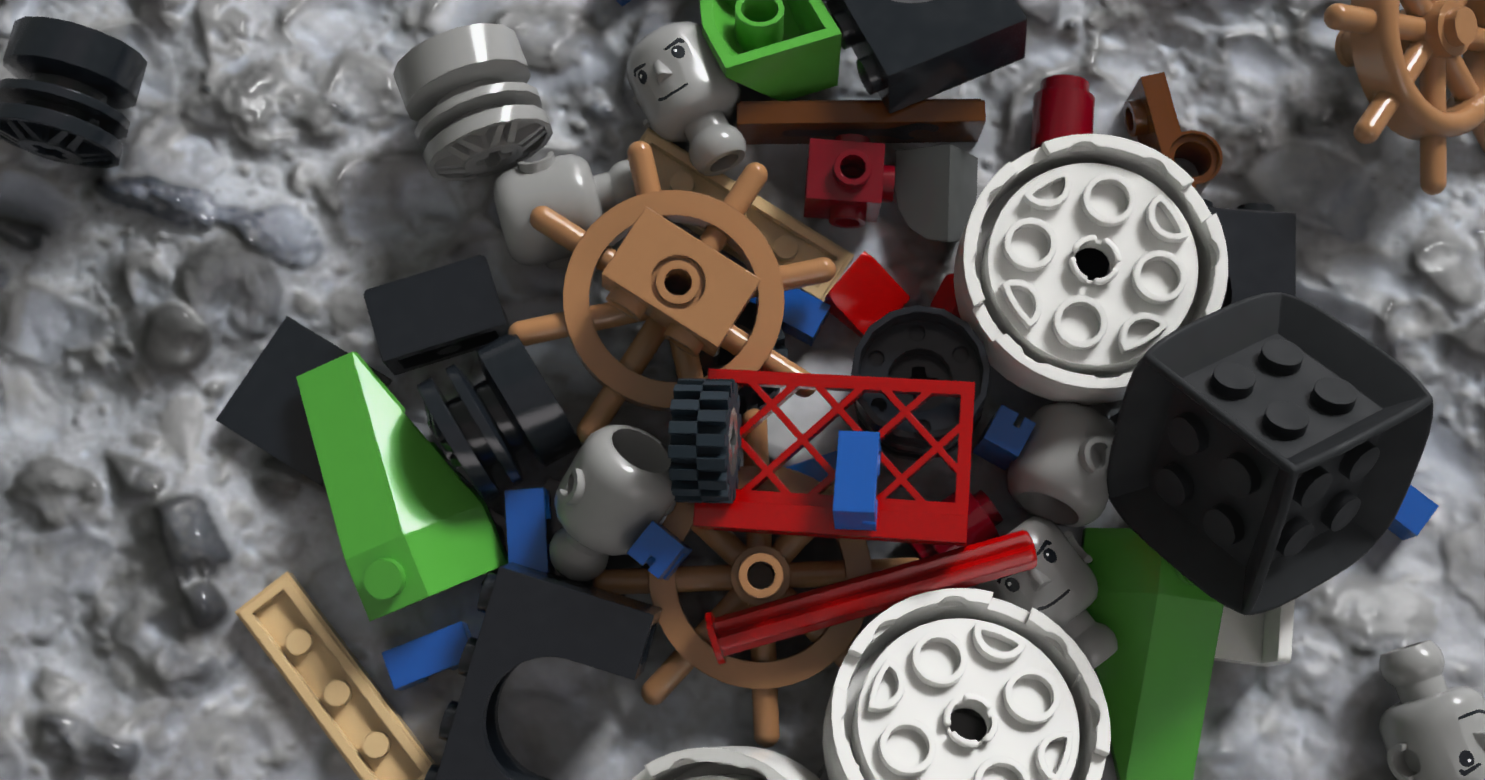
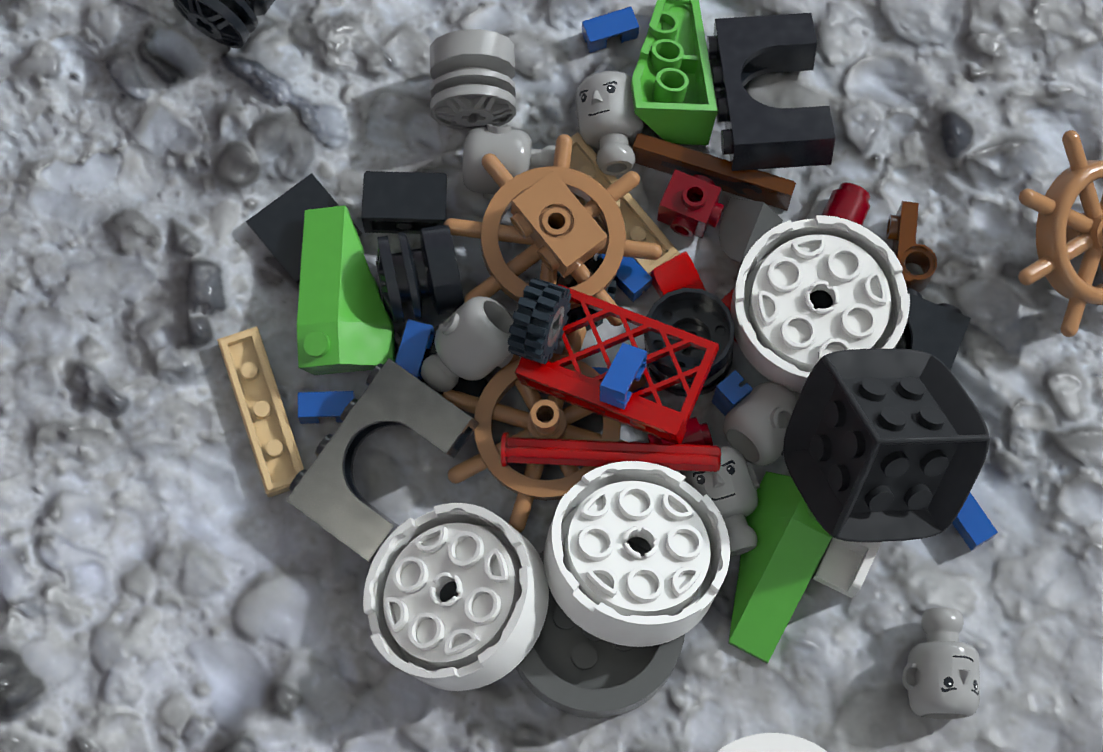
camera: 20 degrees right, 5 degrees down
blue piece [627,521,692,580] -> none

